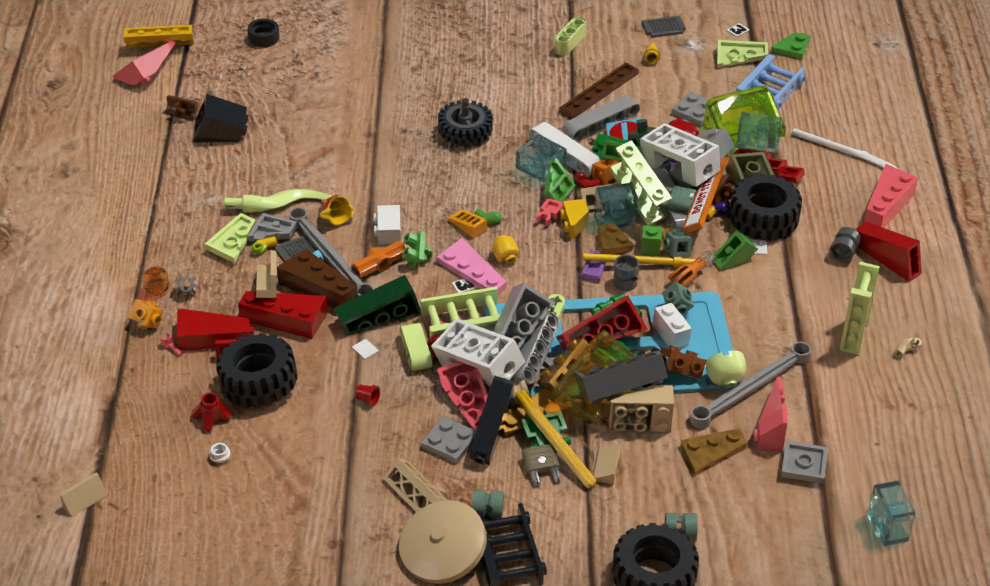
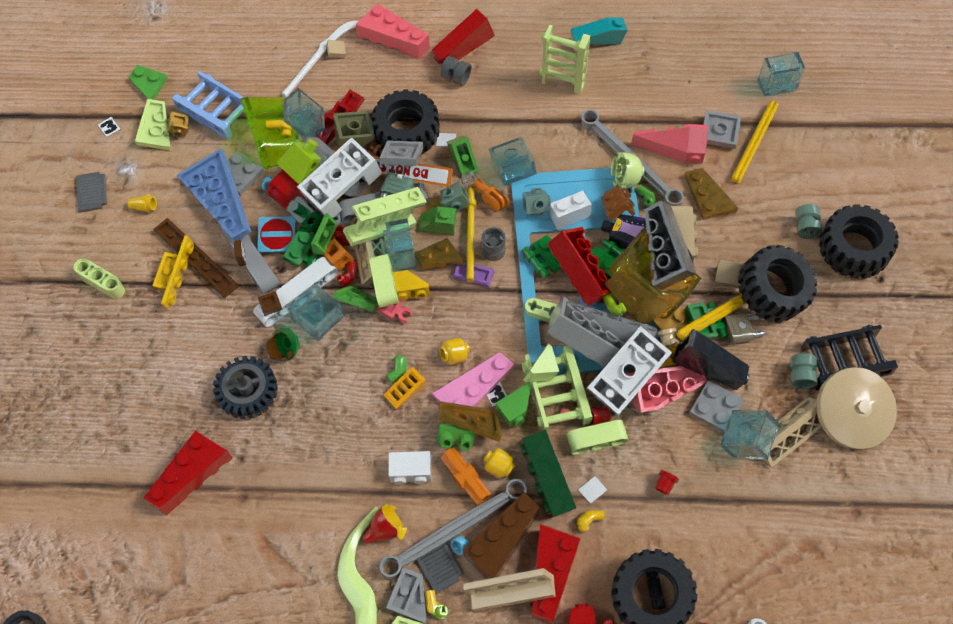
camera: 85 degrees left, 20 degrees up
none -> red wedge [144,430,233,515]
none -> yellow bracket [152,235,194,311]
none -> pearl gold bracket [167,111,189,137]
none -> medium blue wing [177,148,251,241]
none -> reddish brown tile [234,240,246,266]
none -> reddish brown tile [258,291,283,316]
none -> yellow arm [266,120,292,138]
none -> green piece [266,327,300,361]
none -> lime torso [277,139,321,184]
none -> tan tile [327,40,346,58]
none -> yellowish green beam [369,254,399,308]
none -> light grey plate [380,141,423,167]
none -> pearl gold wing [438,401,502,442]
none -> yellow head [483,448,515,479]
none -> clear light blue brick [489,137,537,186]
none -> bright green slope [496,382,532,429]
none -> yellowish green slope [523,344,559,382]
none -> teal slope [570,17,628,44]
none -> yellow arm [577,510,604,532]
none -> lime arm [603,294,627,316]
none -> bright green arm [636,185,655,208]
none -> clear light blue brick [720,410,780,460]
none -> yellow axle [731,100,779,183]
none -> black tyre [738,245,817,322]

